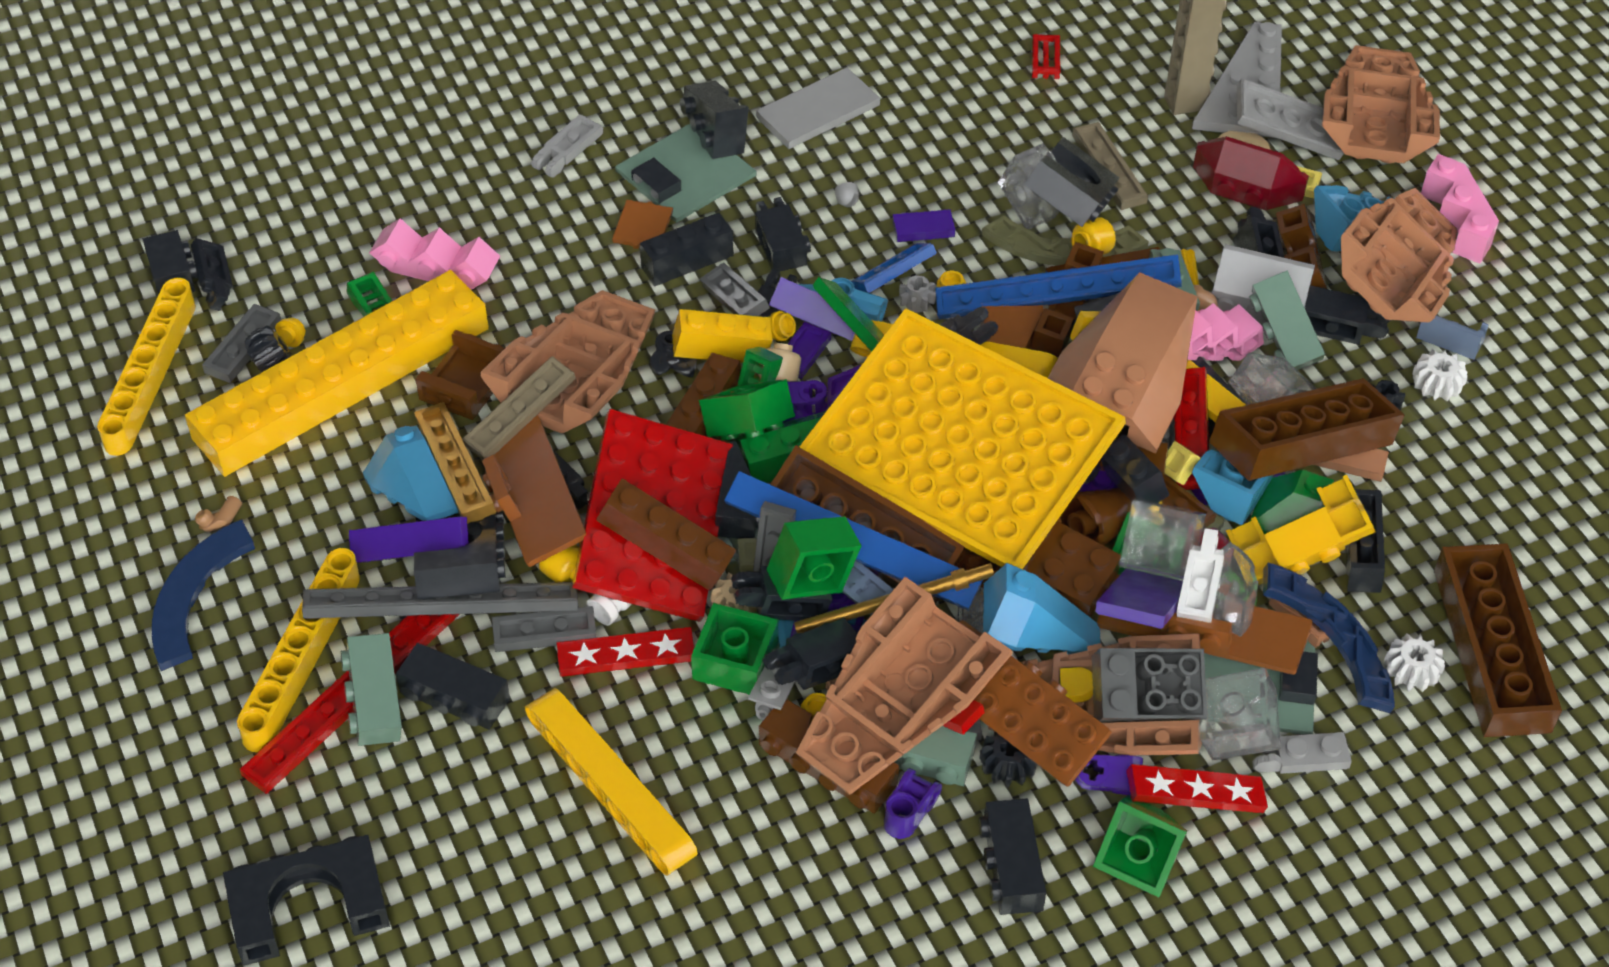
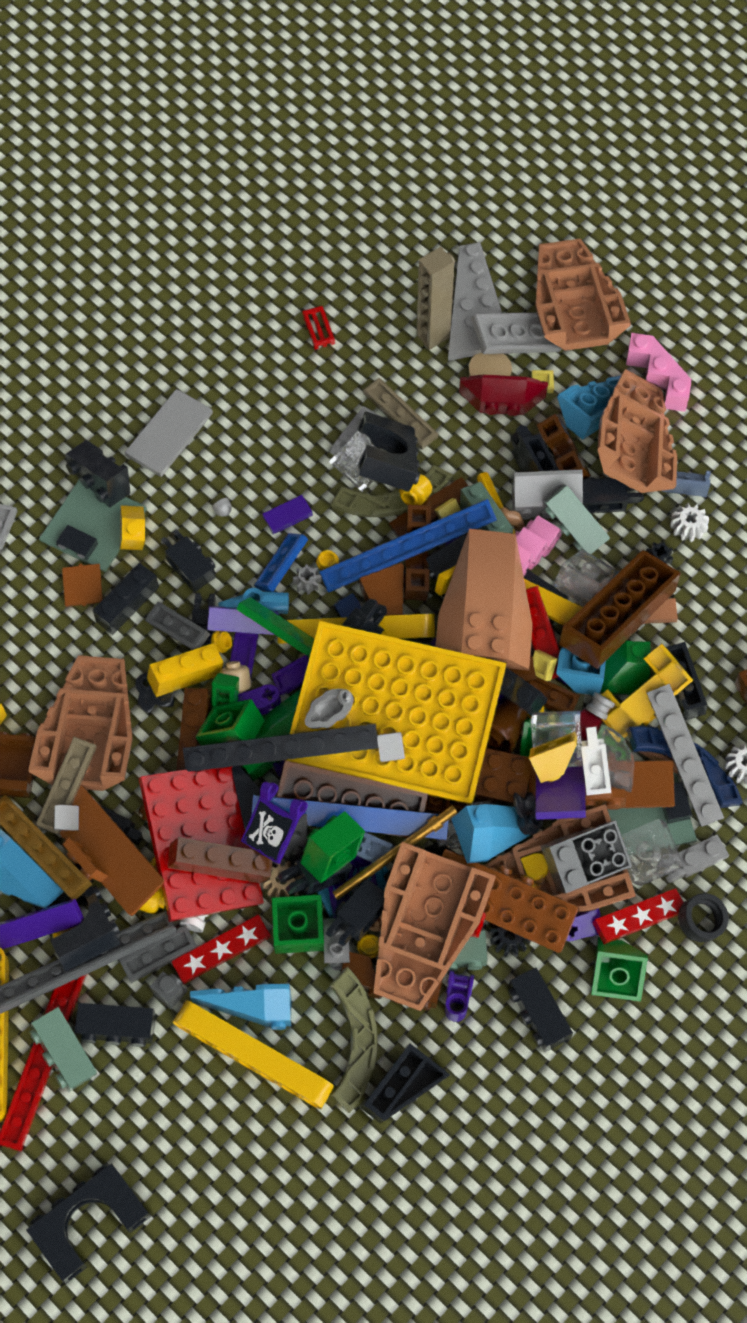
camera: 20 degrees left, 15 degrees up
none -> light grey slope [54,805,79,831]
none -> yellow slope [120,506,145,550]
none -> dark grey brick [150,972,188,1009]
none -> black plate [183,723,378,772]
none -> dark azure wedge [190,984,292,1030]
none -> flag [241,782,308,864]
none -> light grey arm [305,689,354,729]
none -> olive tile [329,967,378,1113]
none -> black wedge [361,1043,450,1124]
none -> slope [377,732,405,762]
none -> black plate [513,792,543,835]
none -> yellow slope [529,732,577,783]
none -> light grey wheel [585,692,615,720]
none -> light grey plate [646,684,724,827]
none -> black tyre [678,893,729,943]

